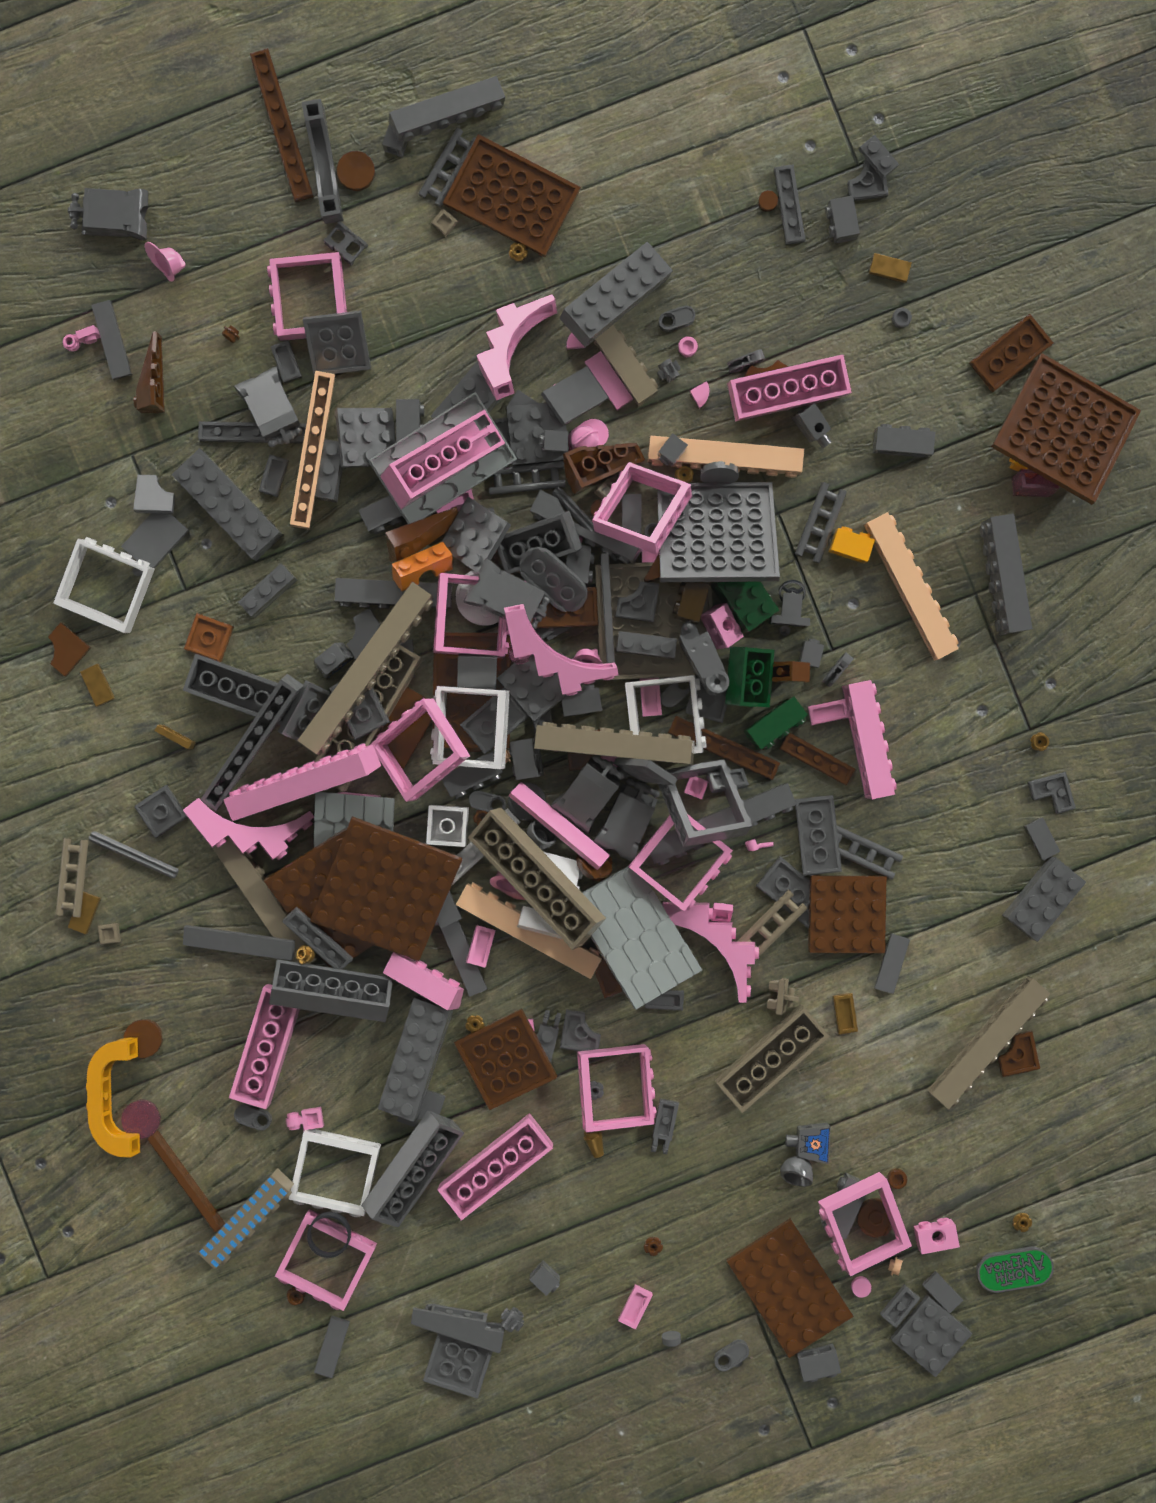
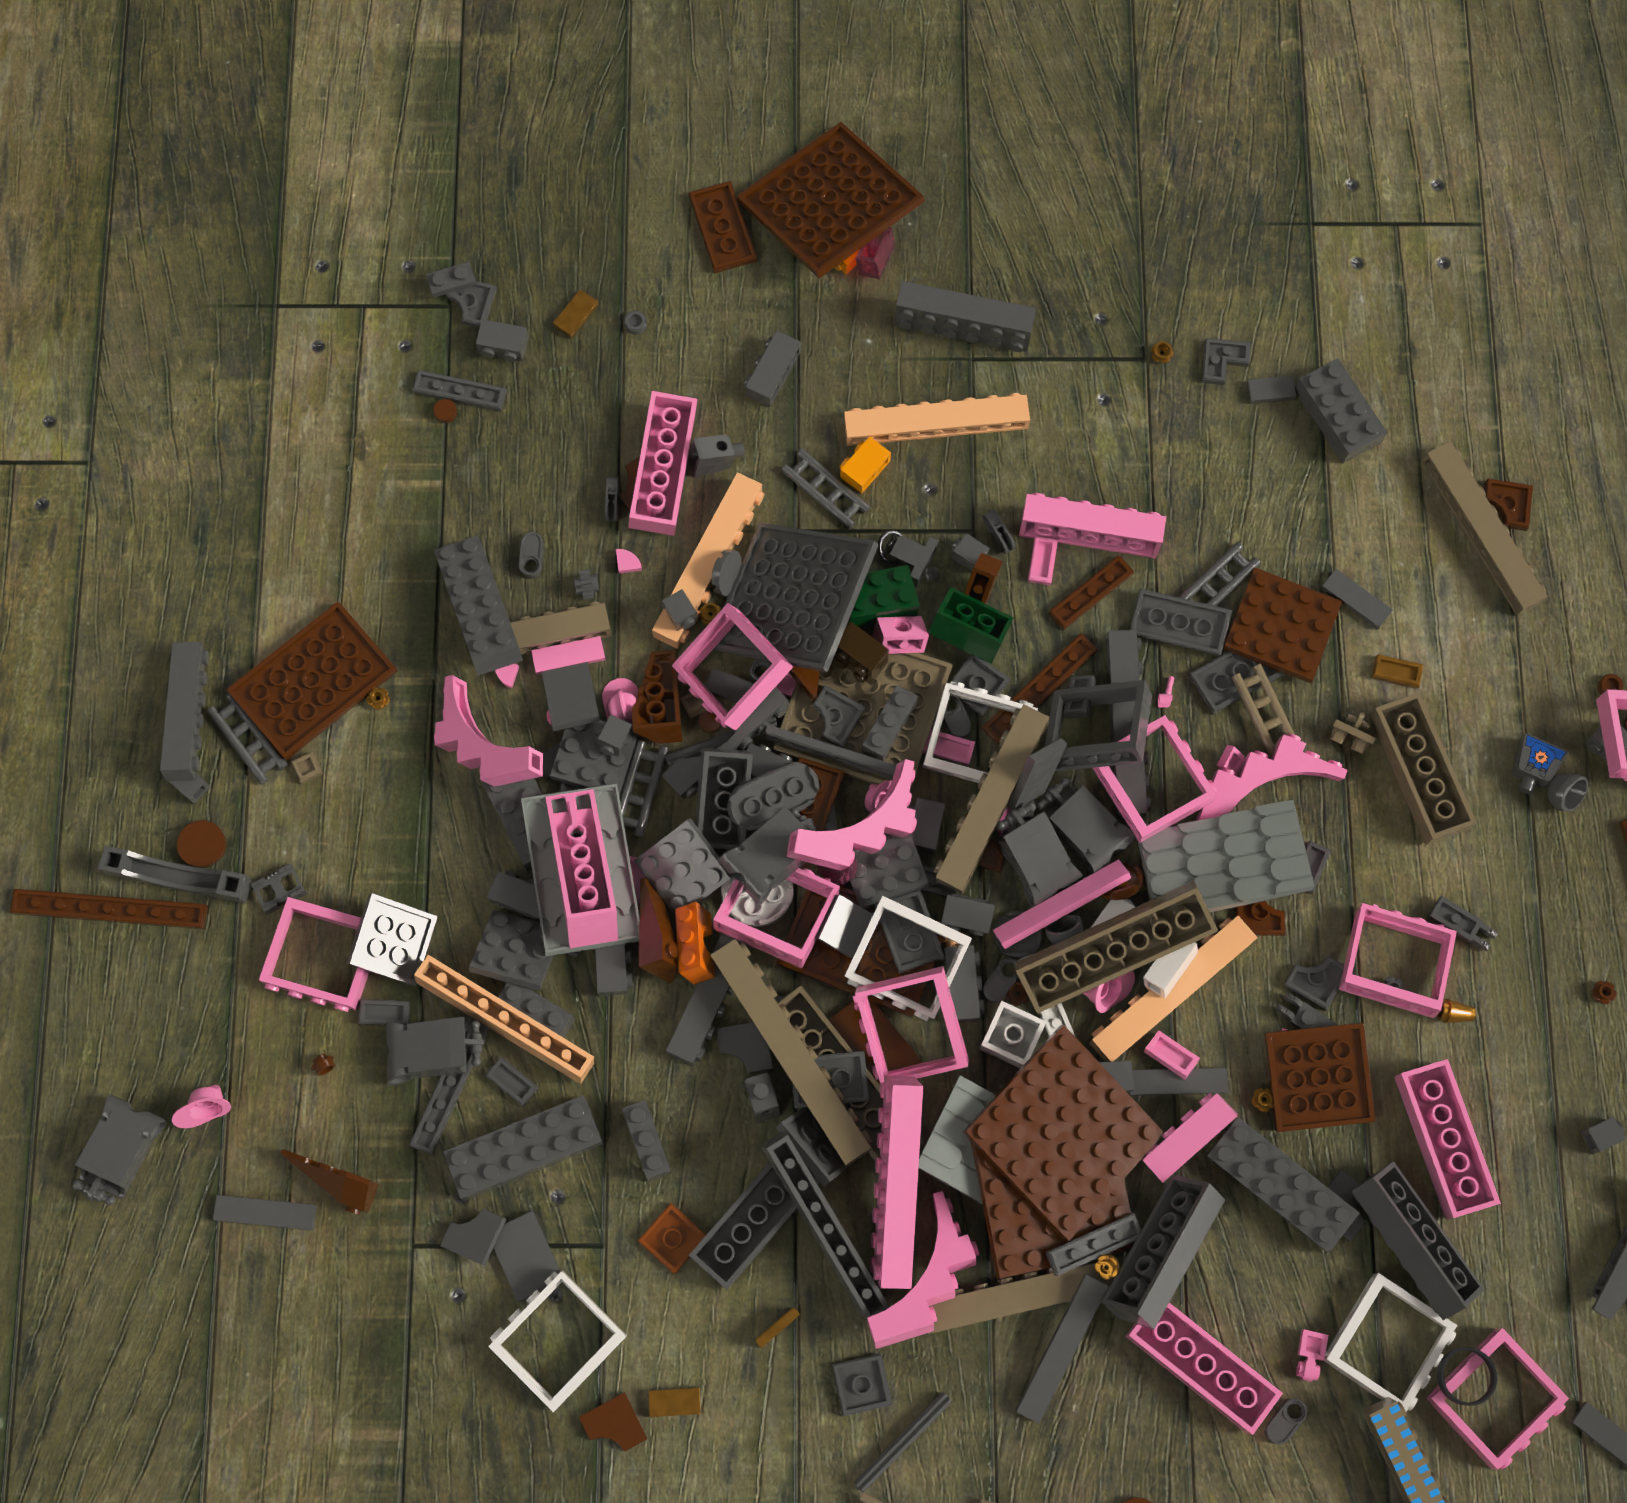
camera: 70 degrees left, 15 degrees down
bright pink plate [63,325,100,352] -> none
reddish brown plate [287,1286,306,1305] -> none
bright pink tile [678,337,698,357] -> none
dark grey piece [678,621,729,696] -> none
bright pink plate [684,777,708,799] -> none
dark green brick [743,696,808,750] -> none

